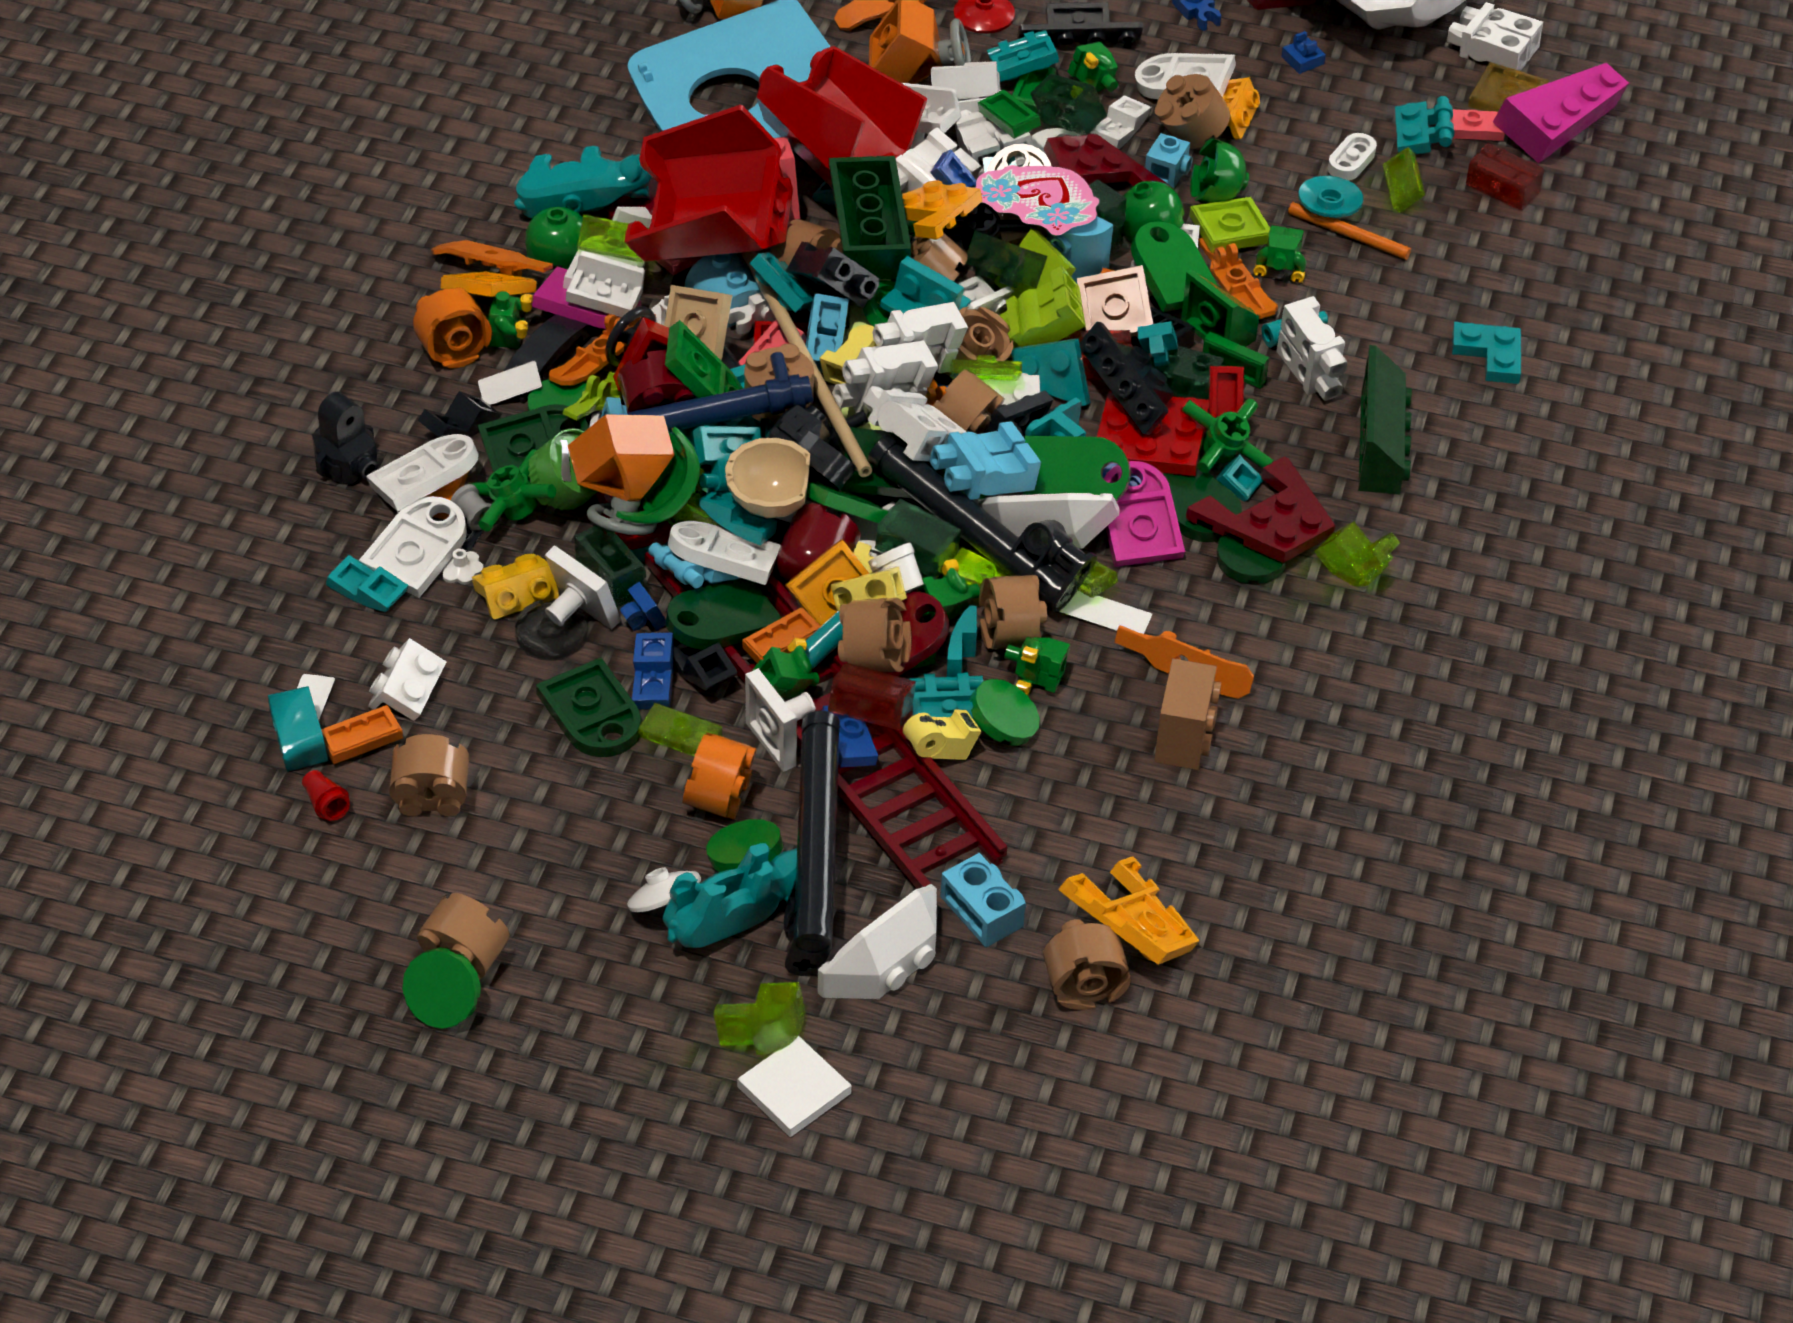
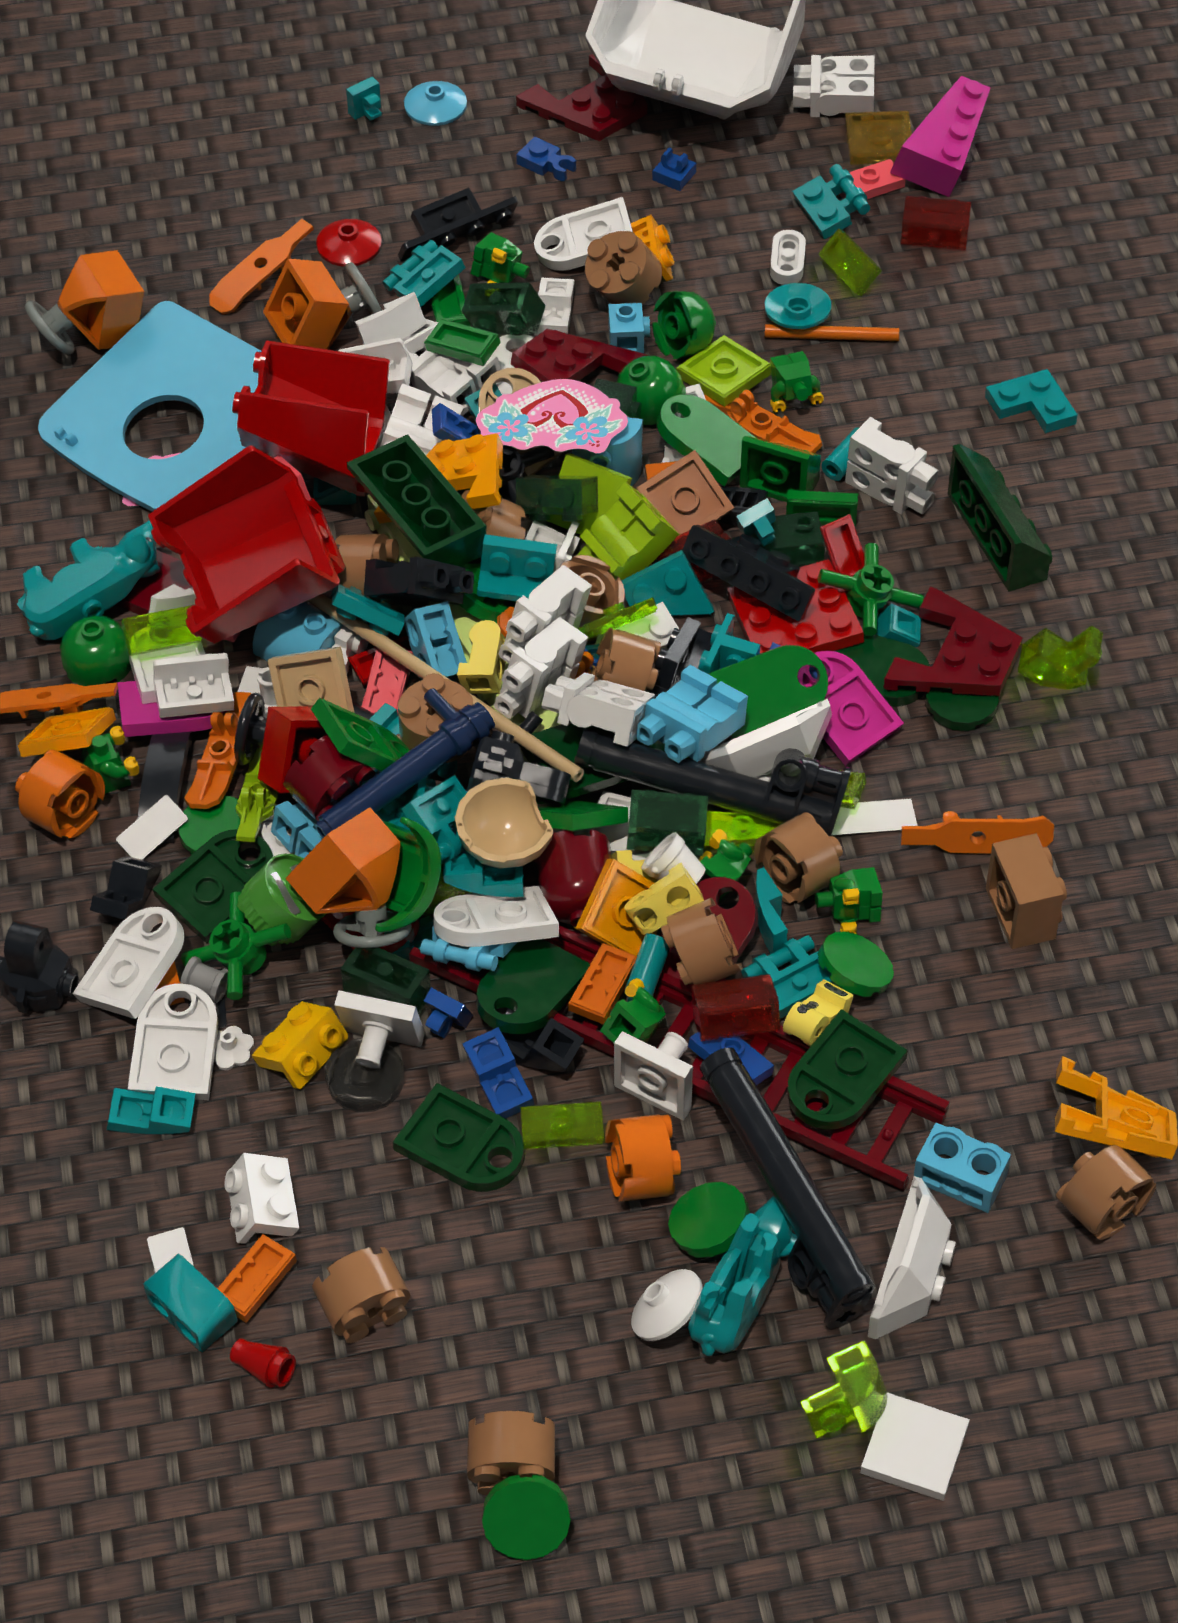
camera: 25 degrees left, 5 degrees up
none -> dark green tile [788,1009,908,1130]

